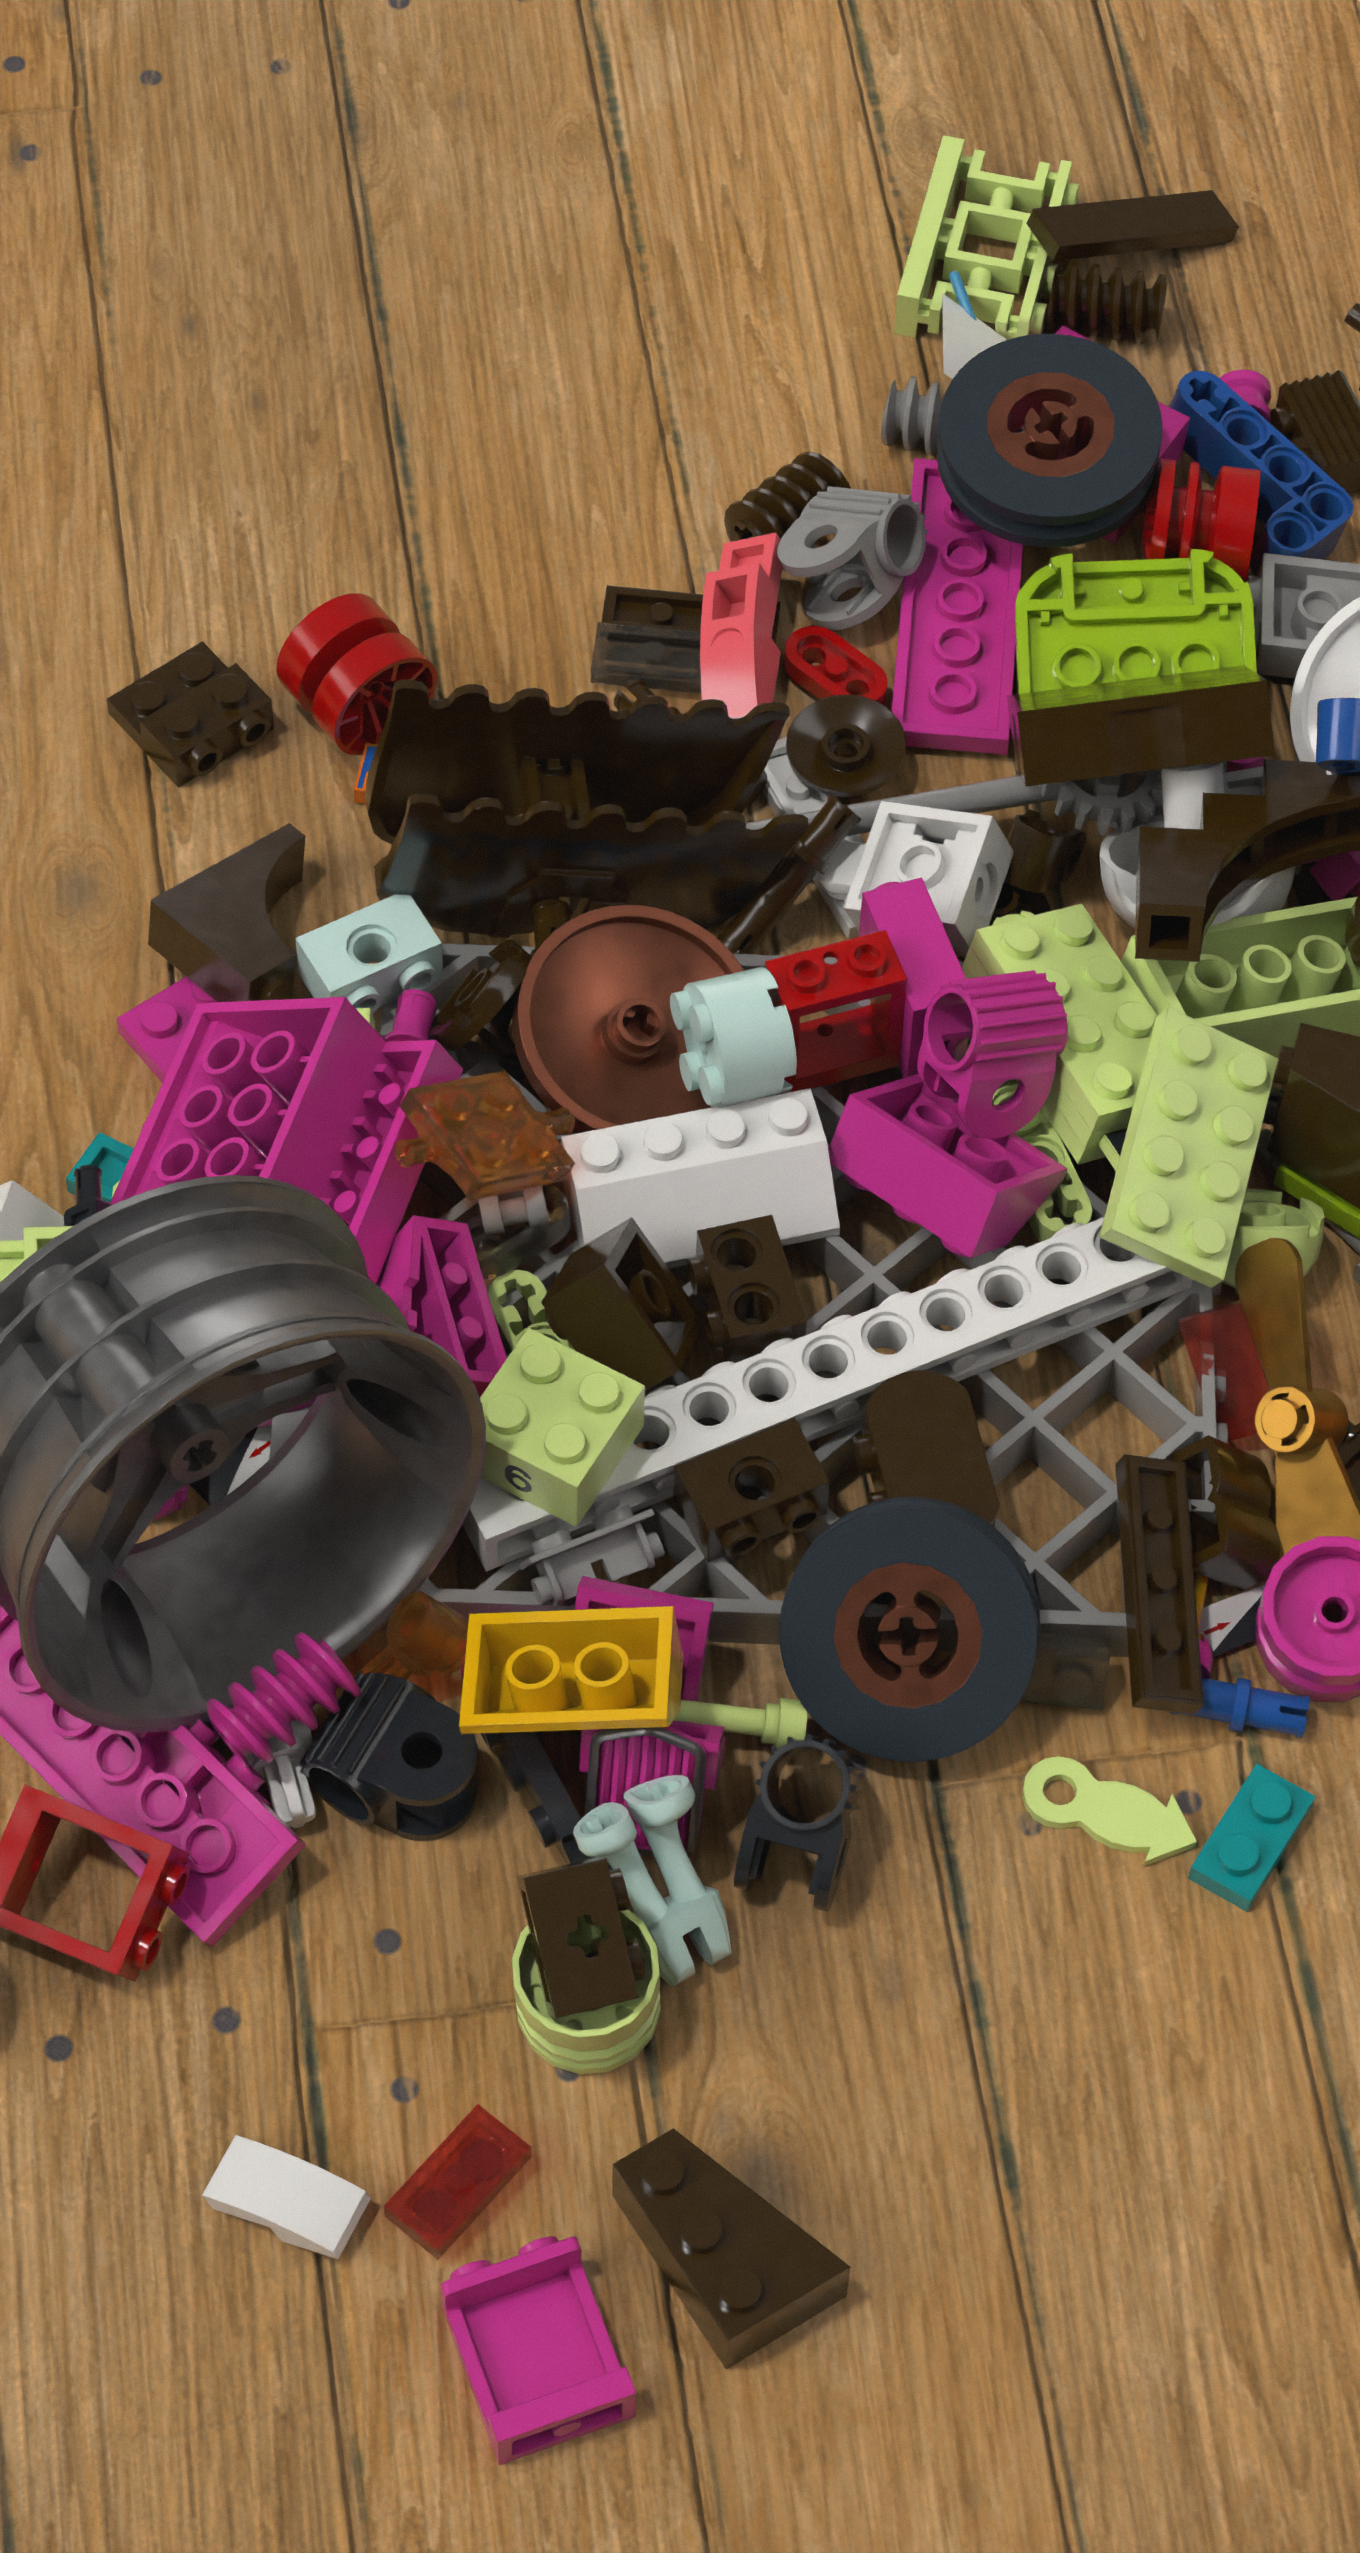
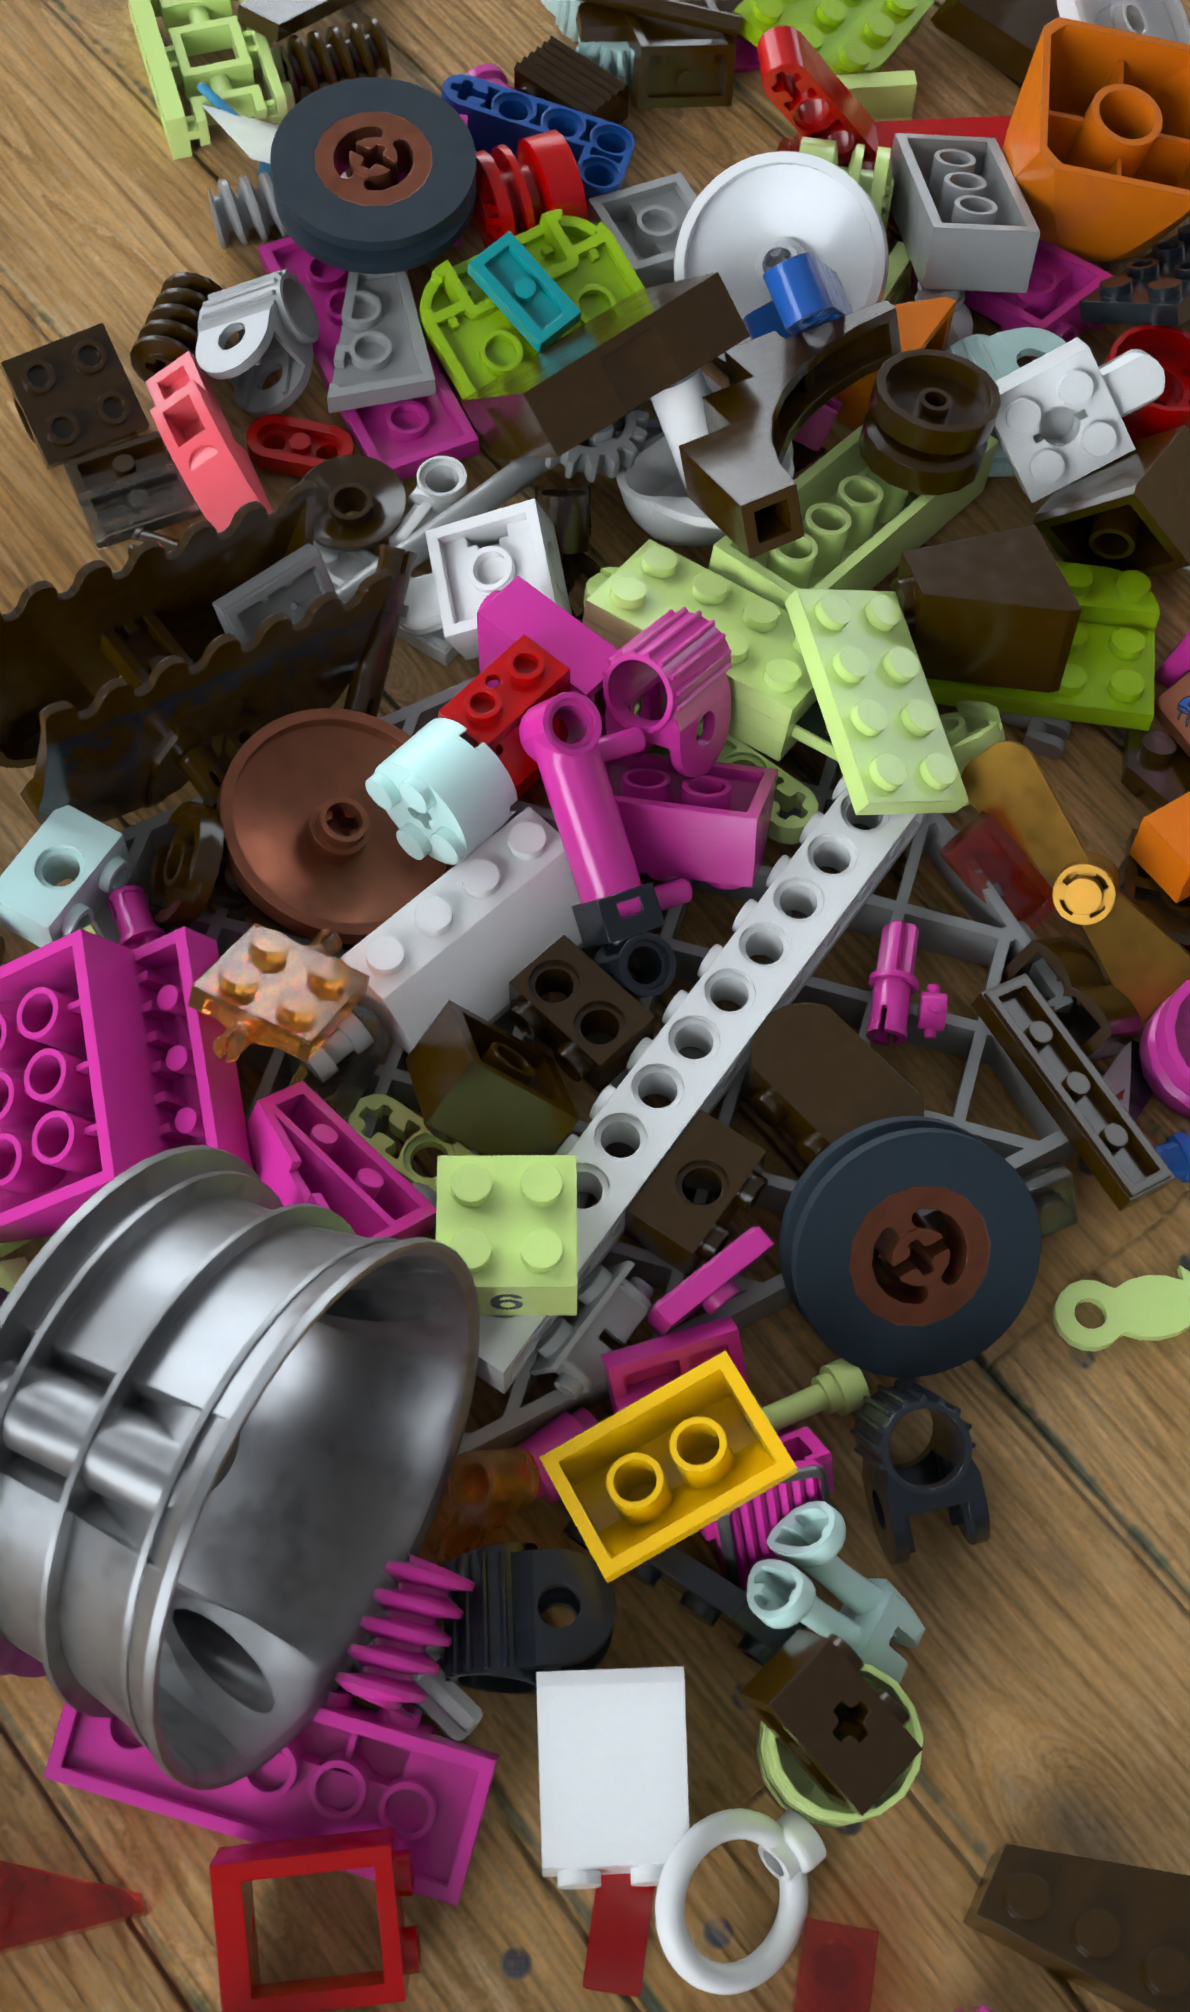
camera: 30 degrees left, 5 degrees up
none -> dark brown plate [0,322,149,469]
none -> light grey plate [212,543,336,645]
none -> light grey wing [327,270,436,413]
none -> white axle [388,456,468,547]
none -> teal plate [467,231,582,352]
none -> dark pink piece [519,692,693,998]
none -> white slope [536,1666,689,1889]
none -> red sticker [582,1873,654,1997]
none -> dark pink plate [646,1226,774,1337]
none -> white piece [655,1808,826,1995]
none -> dark pink axle [866,920,919,1046]
none -> dark pink piece [916,984,947,1039]

